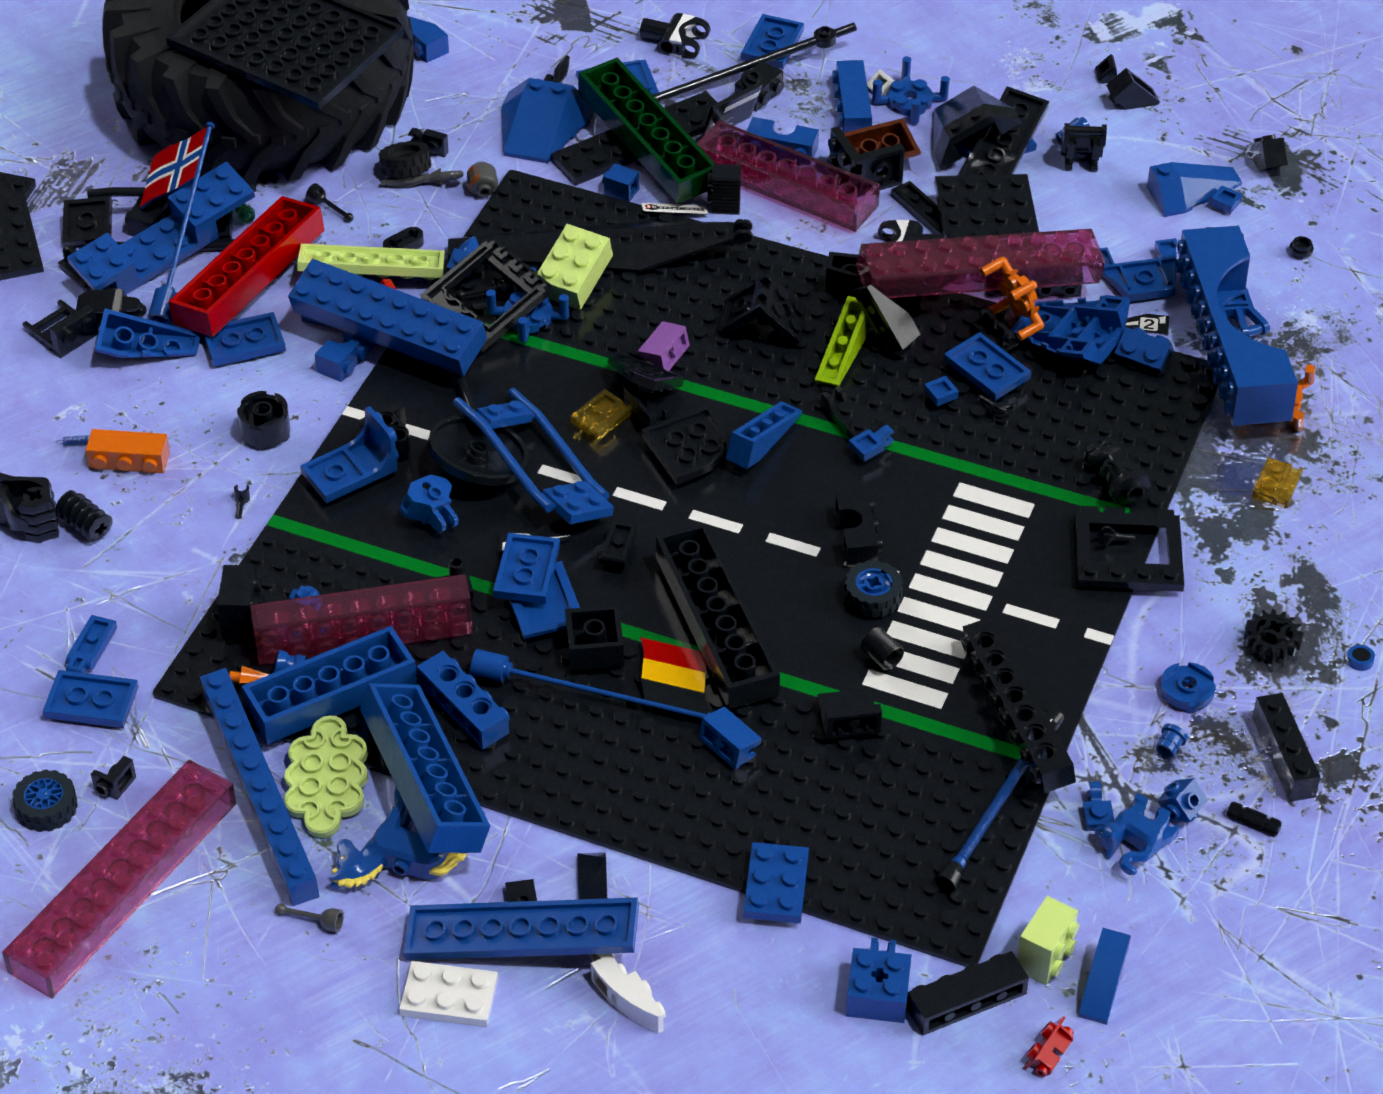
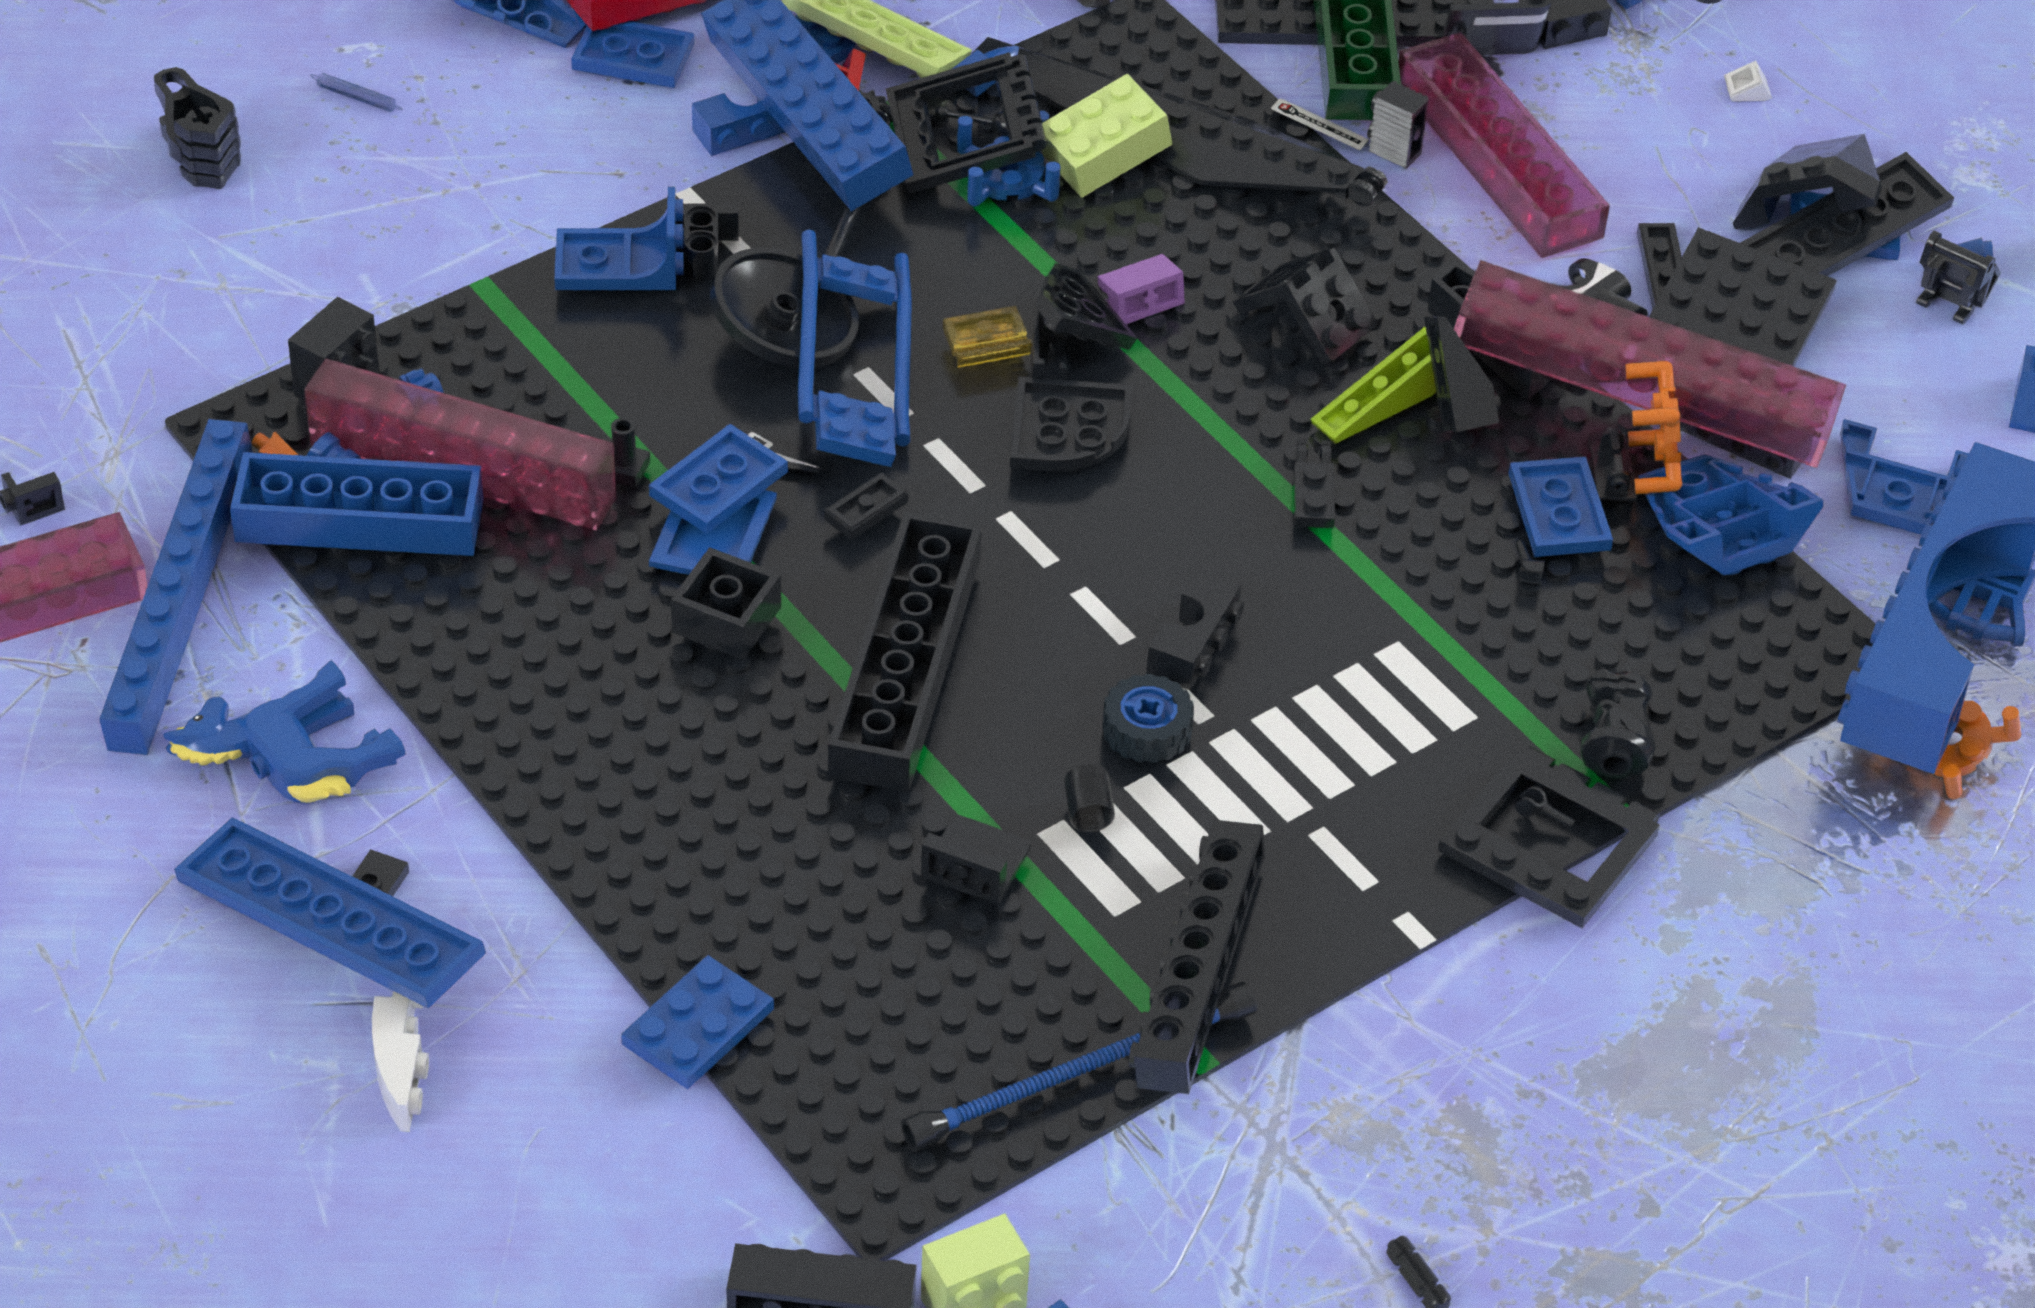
camera: 30 degrees right, 0 degrees up
blue plate [43,670,139,728] -> none
black piece [55,490,113,541] -> none
blue hinge [66,615,117,673] -> none
orange brick [85,429,170,473] -> none
black hand [234,485,250,519] -> none
black brick [237,391,290,451] -> none
dark grey hinge [275,903,344,933] -> none
yellowish green plate [284,715,368,838] -> none
blue brick [360,683,490,853] -> none
black beam [383,227,424,249] -> none
blue hinge [399,475,459,533] -> none
white plate [399,961,498,1027] -> none
blue brick [416,651,510,749] -> none
flag [470,637,710,719] -> none
black slope [577,852,607,899] -> none
blue brick [602,163,640,202] -> none
blue hinge [698,707,762,770] -> none
blue slope [726,401,802,469] -> none
blue arch [745,117,819,164] -> none
black bracket [827,126,905,198] -> none
blue brick [832,60,872,133] -> none
copper slope [844,118,921,159] -> none
blue hinge [846,938,912,1023] -> none
blue plate [849,425,894,462] -> none
blue plate [872,56,950,125] -> none
blue plate [924,376,959,406] -> none
blue plate [1082,781,1114,831] -> none
blue animal [1095,793,1180,875] -> none
blue bracket [1114,327,1174,372] -> none
sticker [1126,314,1169,334] -> none
blue piece [1155,723,1188,758] -> none
blue brick [1157,778,1208,823] -> none
blue plate [1160,662,1216,714] -> none
black gear [1244,609,1304,661] -> none
clear yellow plate [1252,457,1303,509] -> none
black brick [1252,693,1321,802] -> none
blue tile [1347,645,1375,671] -> none

